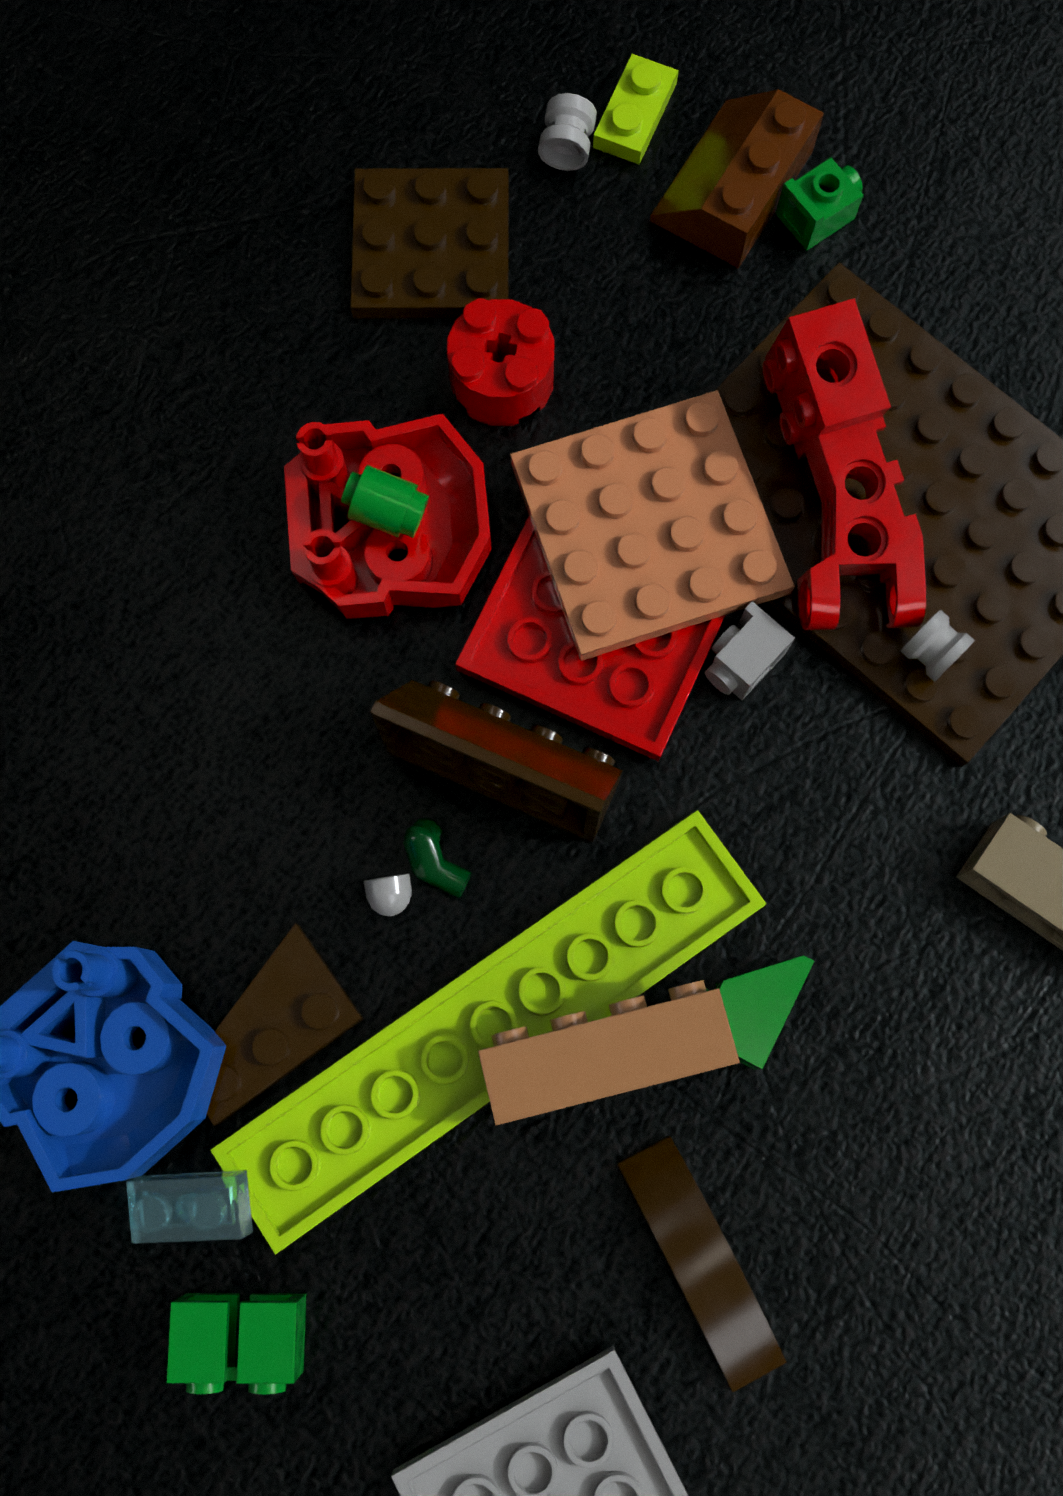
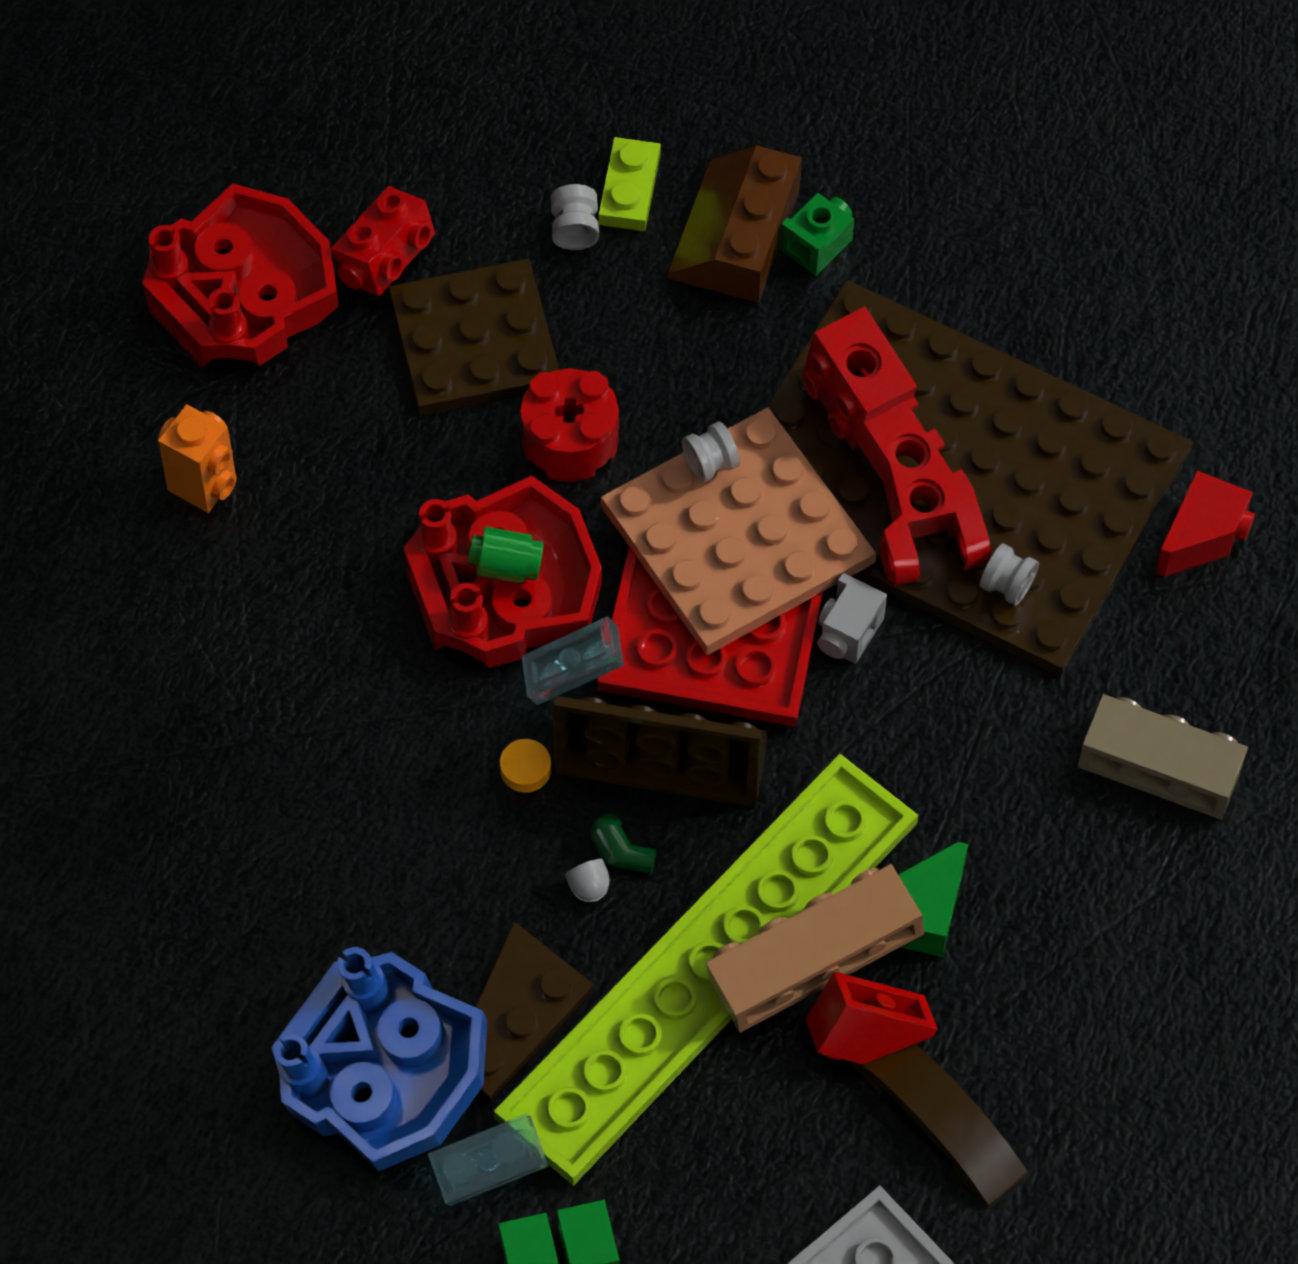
camera: 15 degrees left, 15 degrees down
none -> red brick [142,184,338,368]
none -> orange brick [158,404,237,513]
none -> red brick [331,186,435,296]
none -> light orange tile [500,739,551,793]
none -> clear light blue plate [522,616,624,705]
none -> light grey wheel [682,421,740,483]
none -> red slope [805,972,938,1064]

